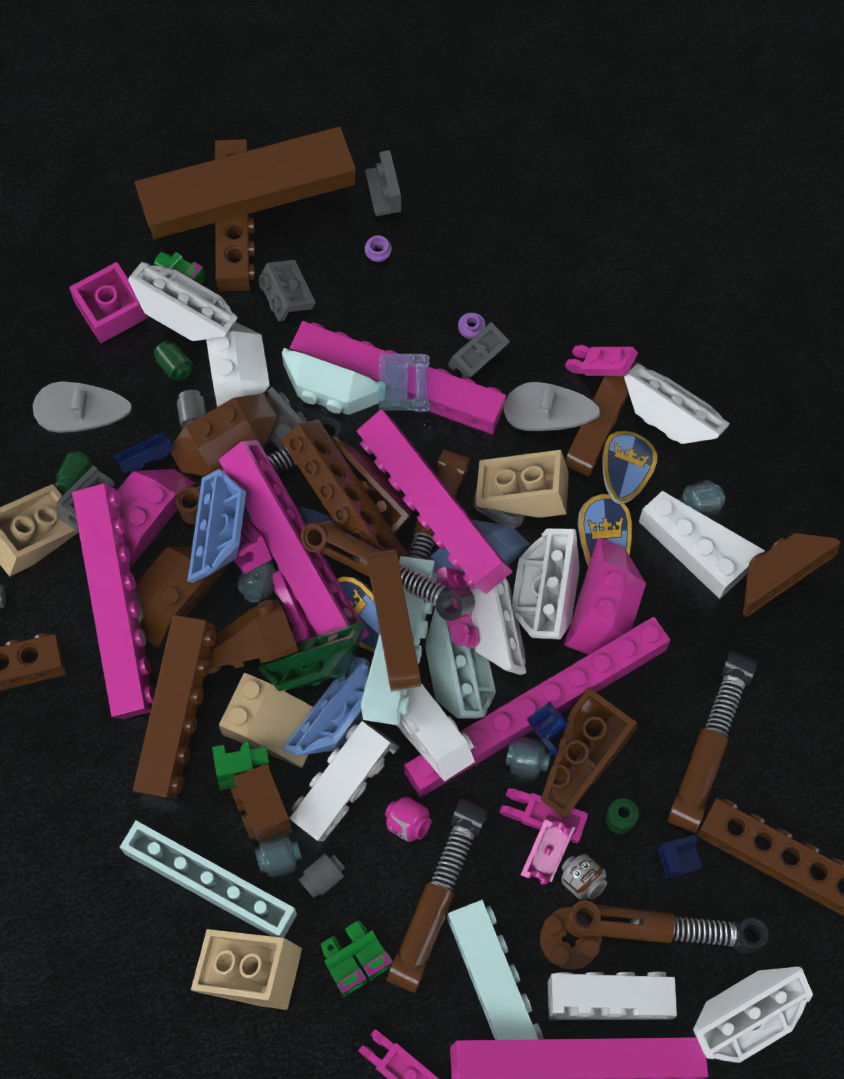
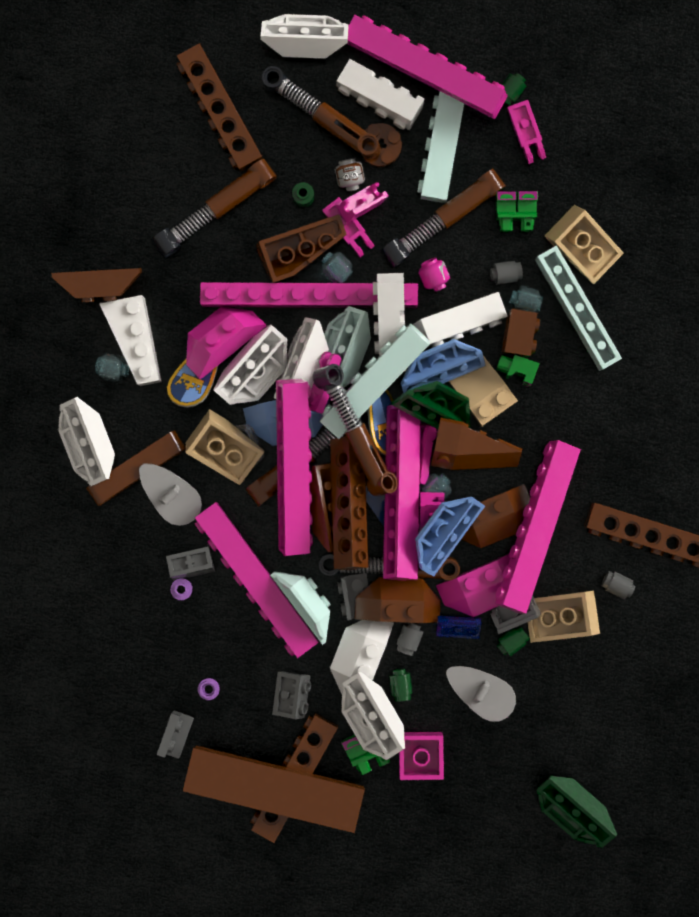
camera: 150 degrees left, 20 degrees up
reddish brown brick [133,615,216,799] -> none
reddish brown beam [366,549,421,692] -> none
clear light blue plate [379,354,429,412] -> none
clear blue panel [526,701,567,756] -> none
dark pink hinge [565,345,638,376] -> none
shield [602,431,657,504] -> none
clear blue panel [658,835,702,879] -> none

